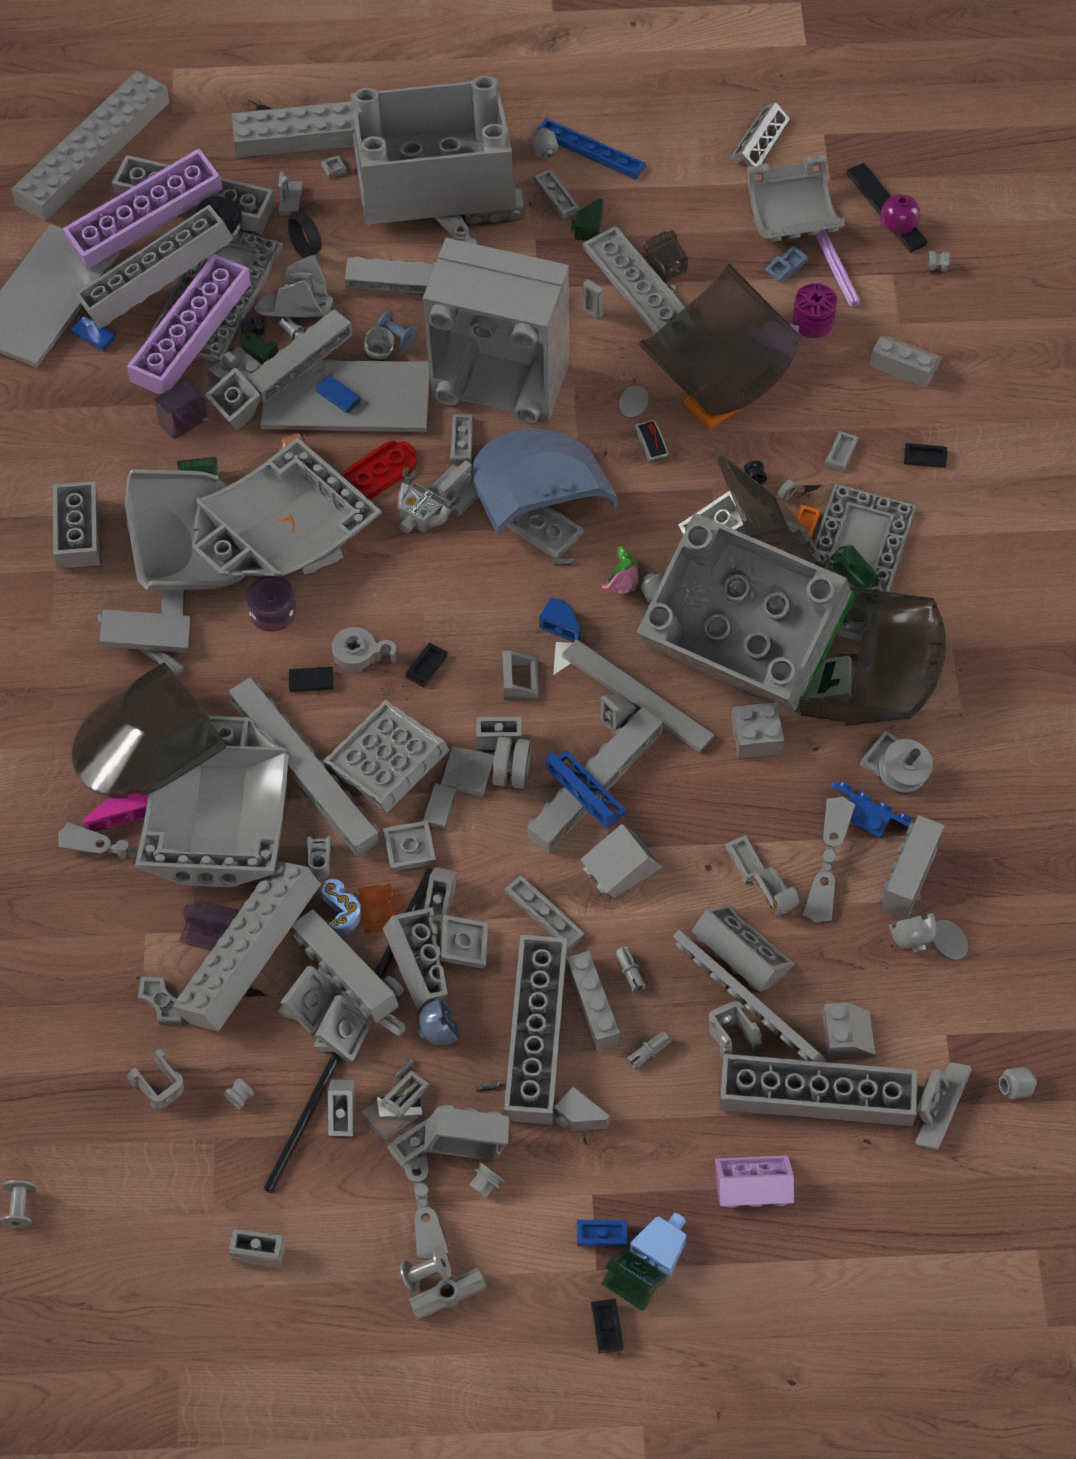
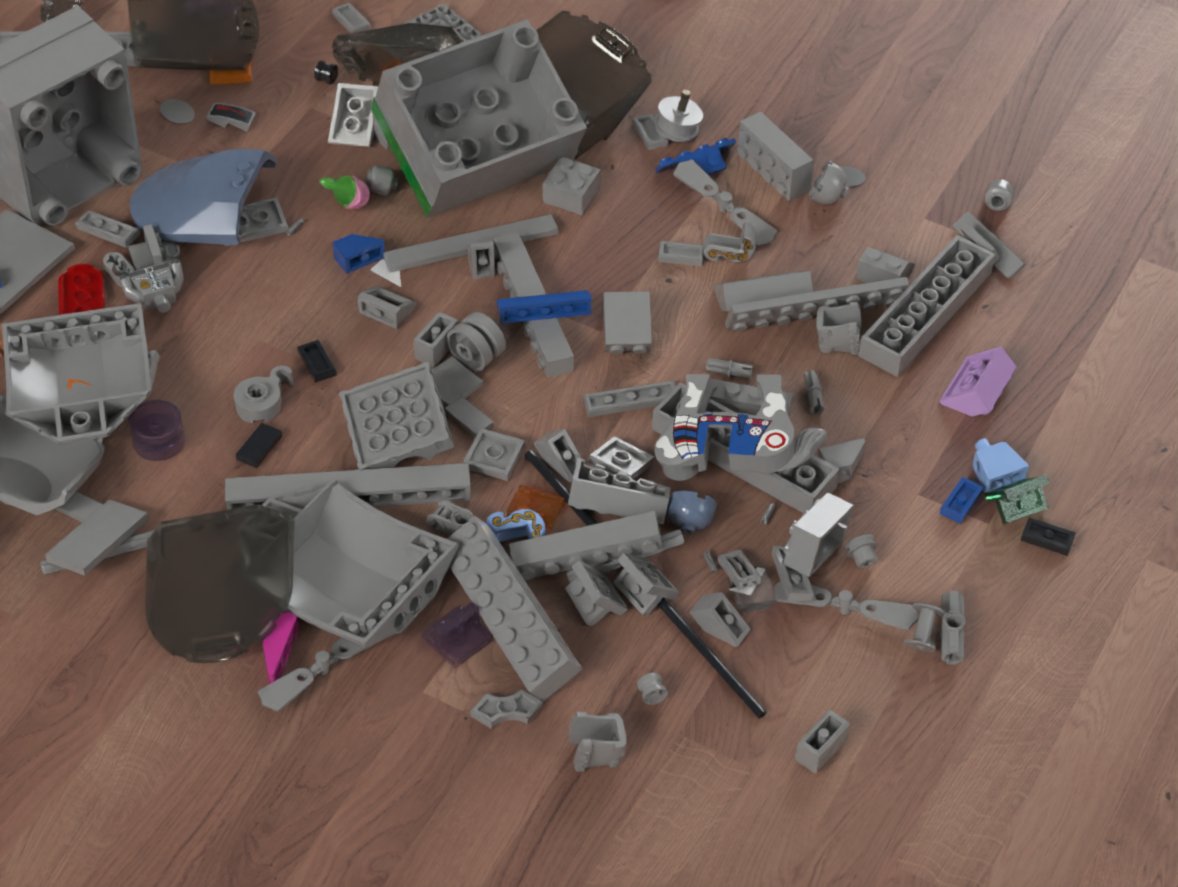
camera: 60 degrees left, 10 degrees down
none -> light grey beam [103,252,135,286]
none -> animal [655,374,827,481]

